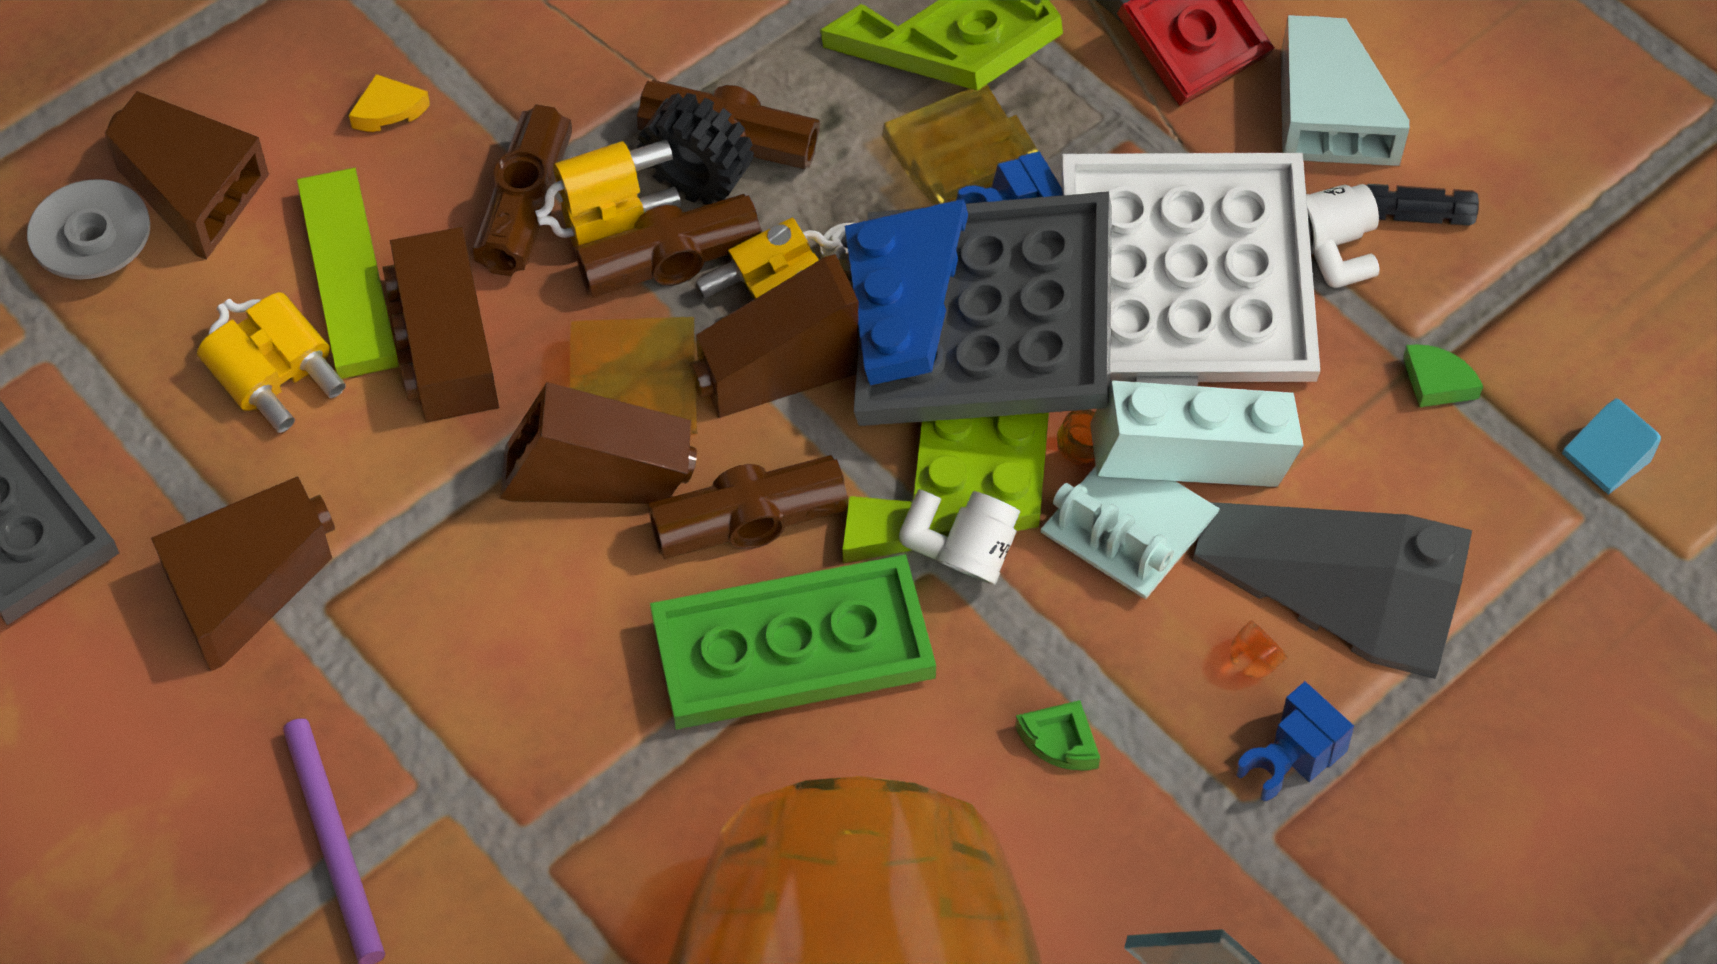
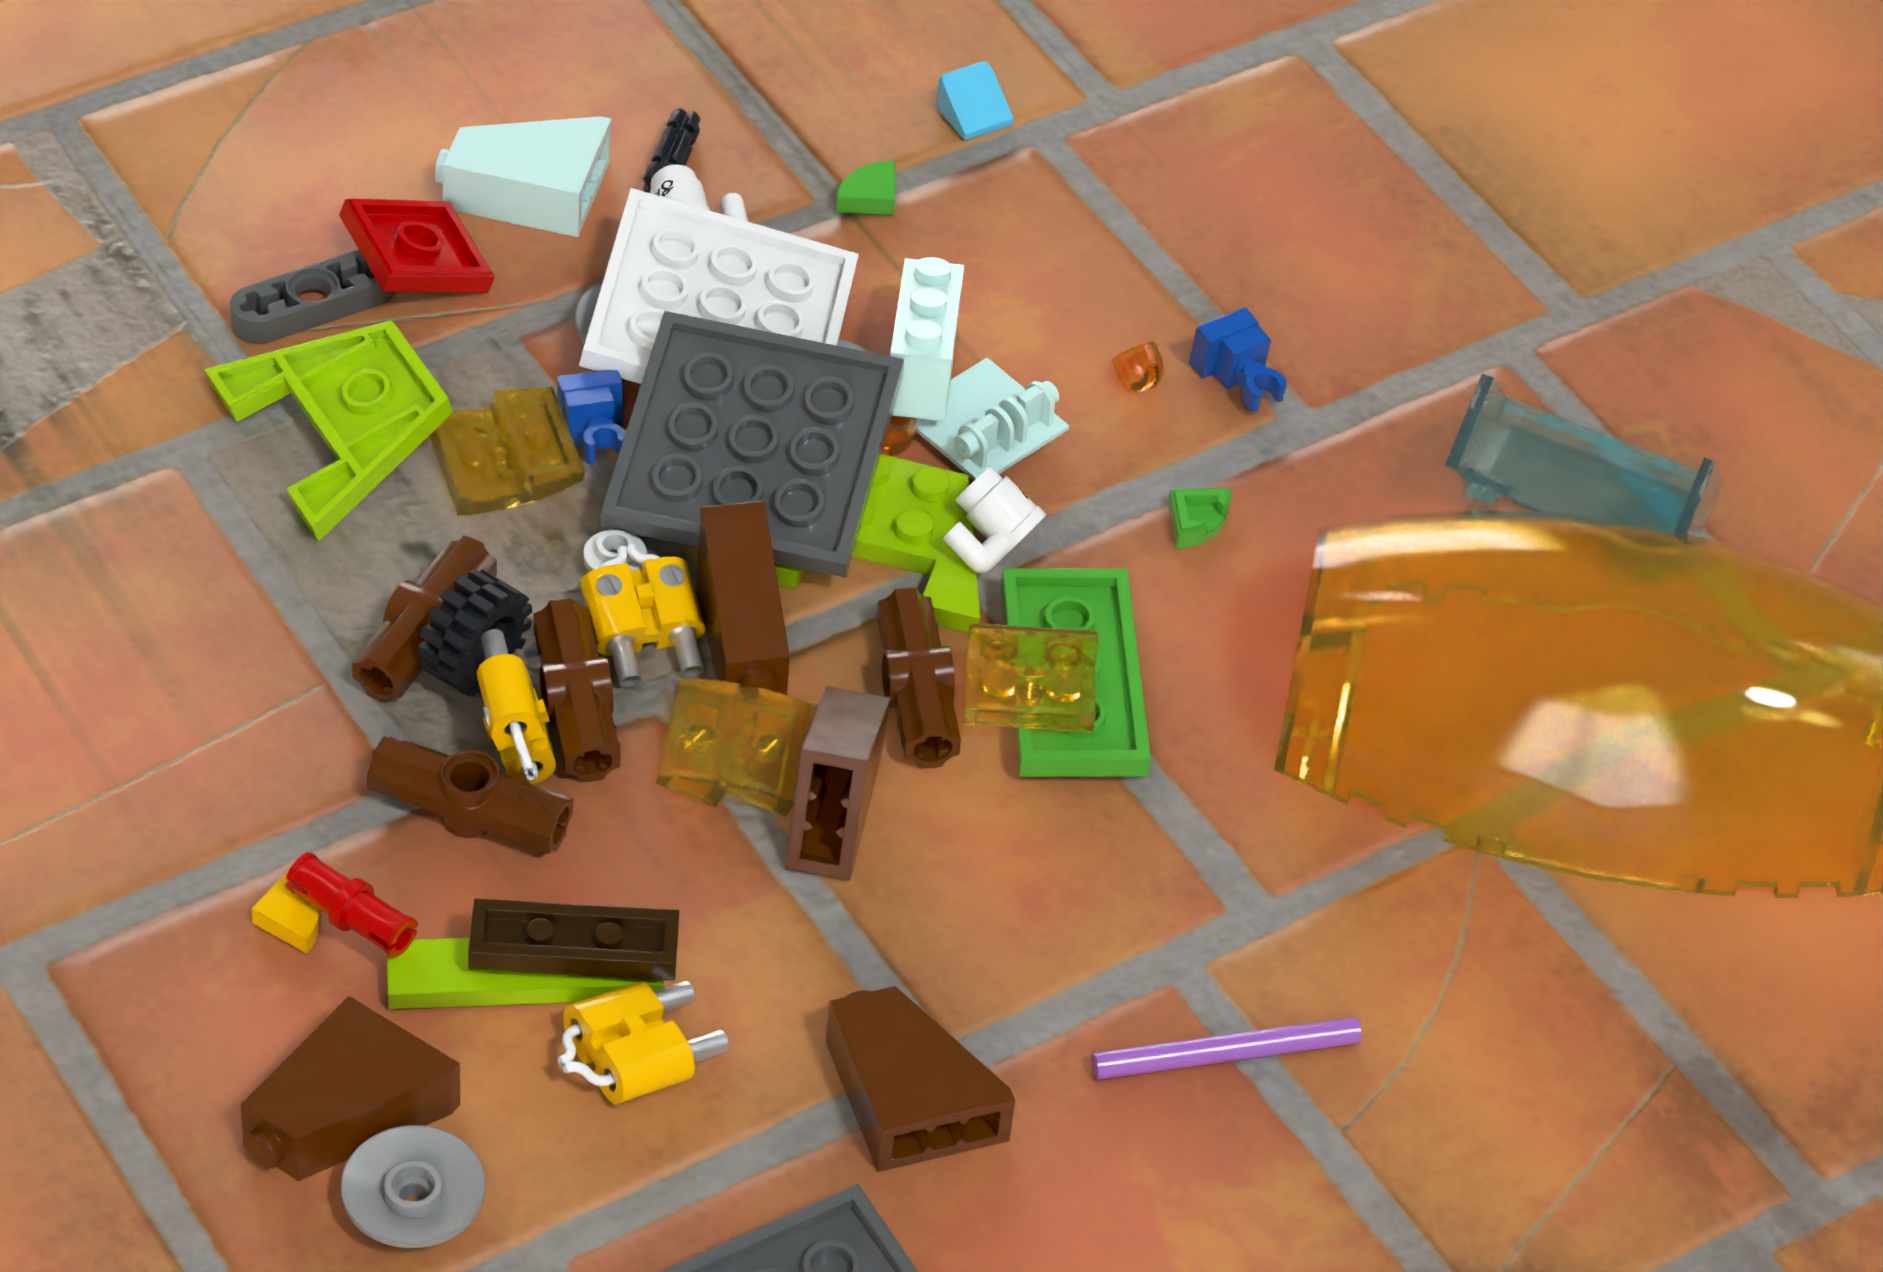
camera: 85 degrees left, 10 degrees down
reddish brown brick [383,227,499,422] -> none
blue wing [845,199,968,386] -> none
dark grey wedge [1193,502,1472,679] -> none
none -> red pin [285,852,418,958]
none -> dark brown plate [468,898,680,981]
none -> clear yellow bracket [963,624,1098,732]

